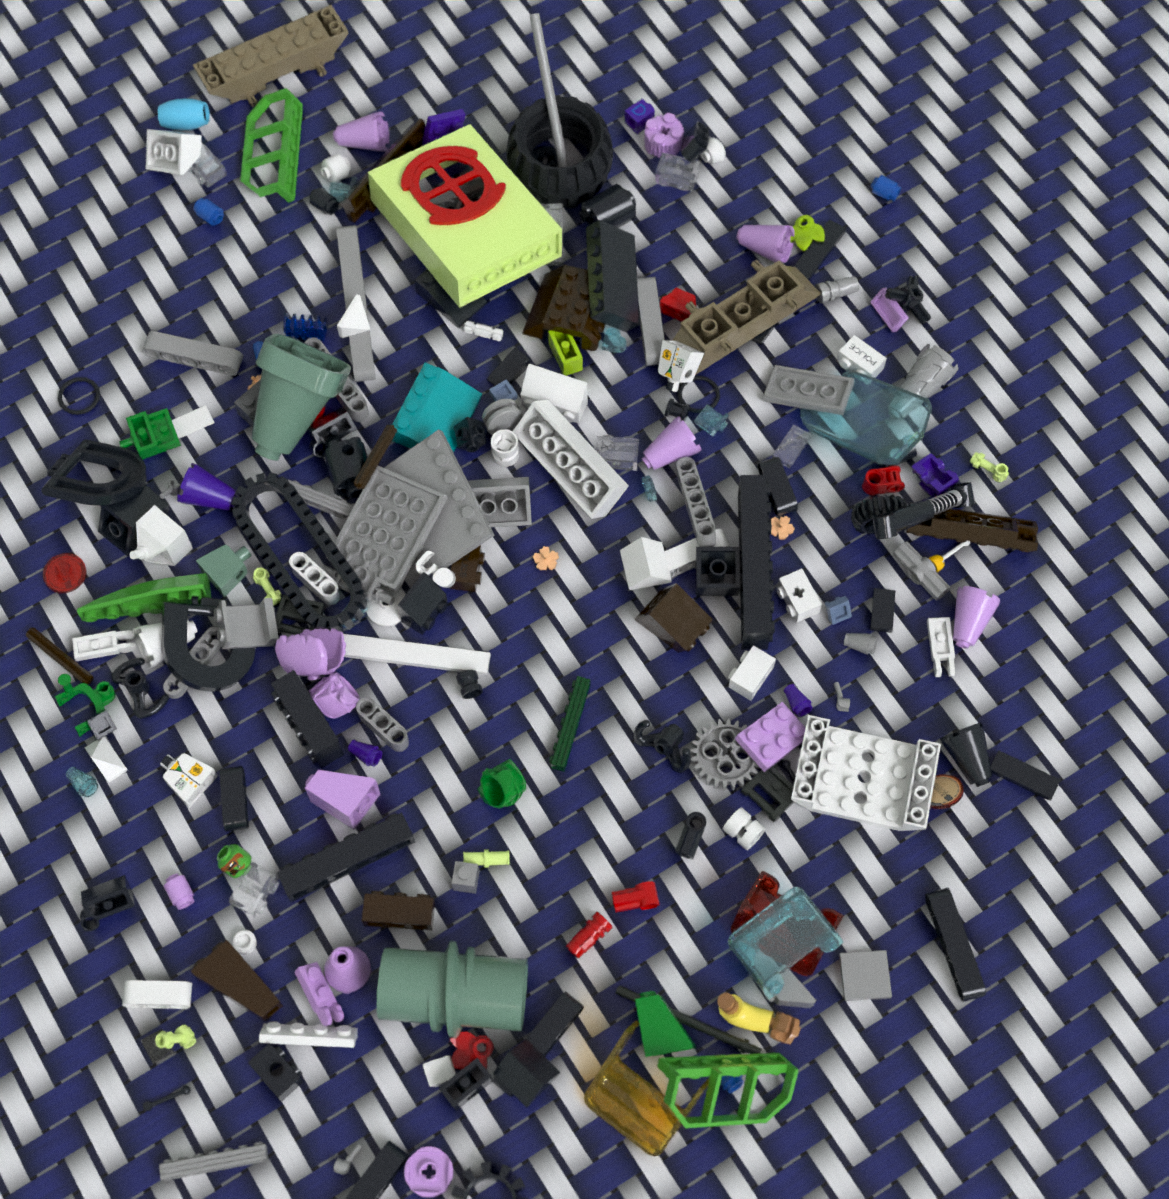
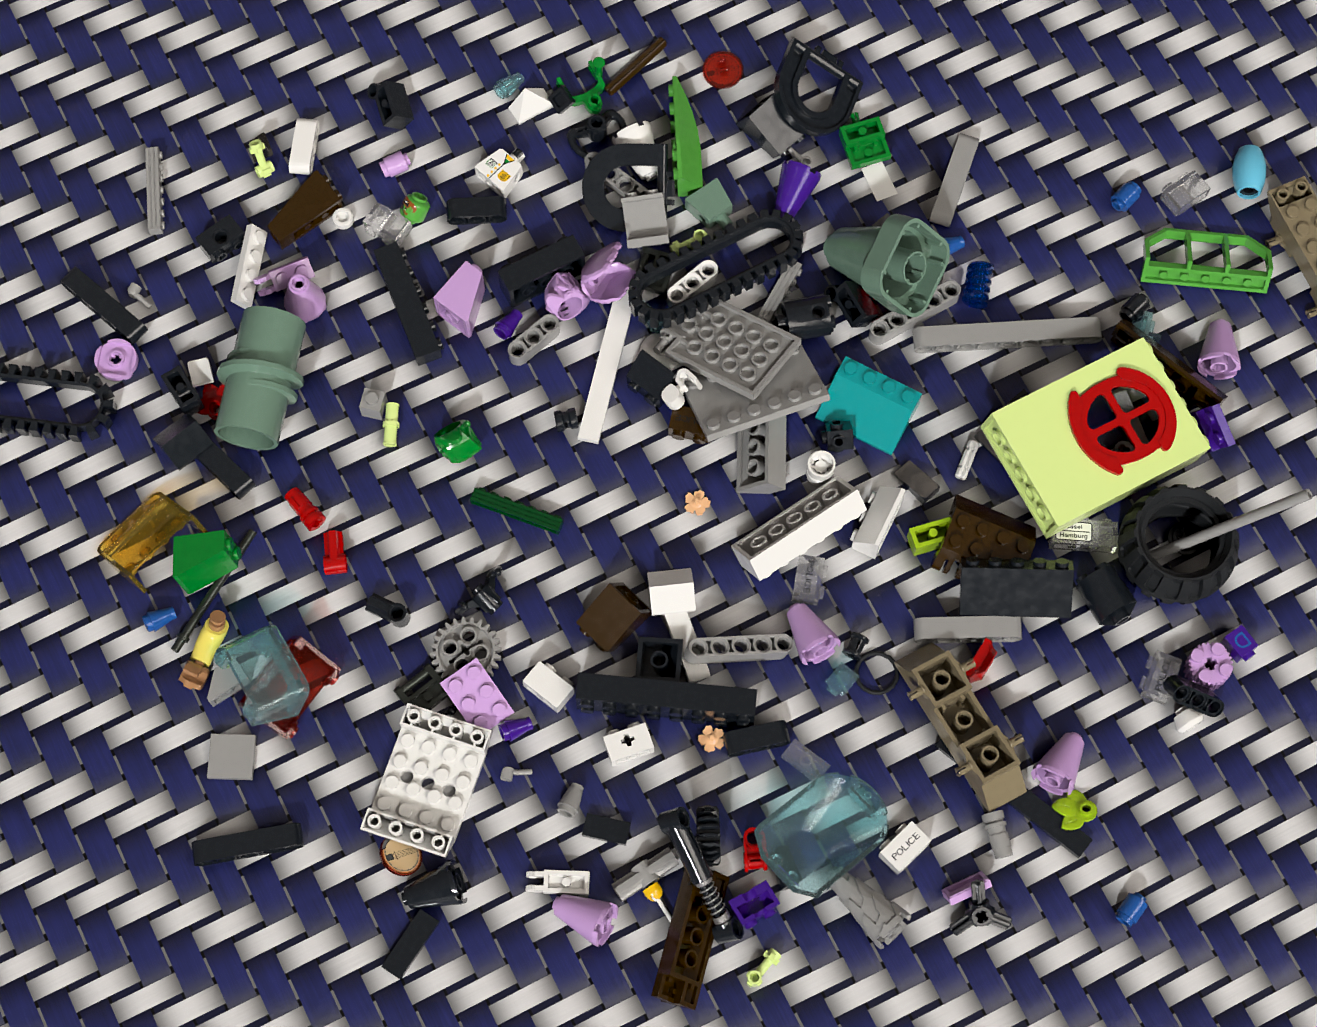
camera: 95 degrees right, 5 degrees up
black piece [58,377,101,415] -> none
white hinge [72,630,136,661] -> none
white piece [129,505,193,566] -> none
black hinge [143,1086,191,1111] -> none
white slope [146,129,202,175] -> none
white head [321,154,351,183] -> none
white slope [337,294,370,338] -> none
dark brown axle [354,424,397,490] -> none
dark brown brick [362,891,435,931] -> none
light grey head [482,399,523,435] -> none
sand blue tile [489,379,518,401] -> none
clear light blue tile [602,328,626,353] -> none
clear light blue tile [641,475,657,502] -> none
bright green plate [657,1053,799,1128] -> none
white torso [658,340,704,392] -> none
white wheel [723,807,766,850] -> none
light grey tile [763,365,854,415] -> none
sand blue tile [825,596,852,625] -> none

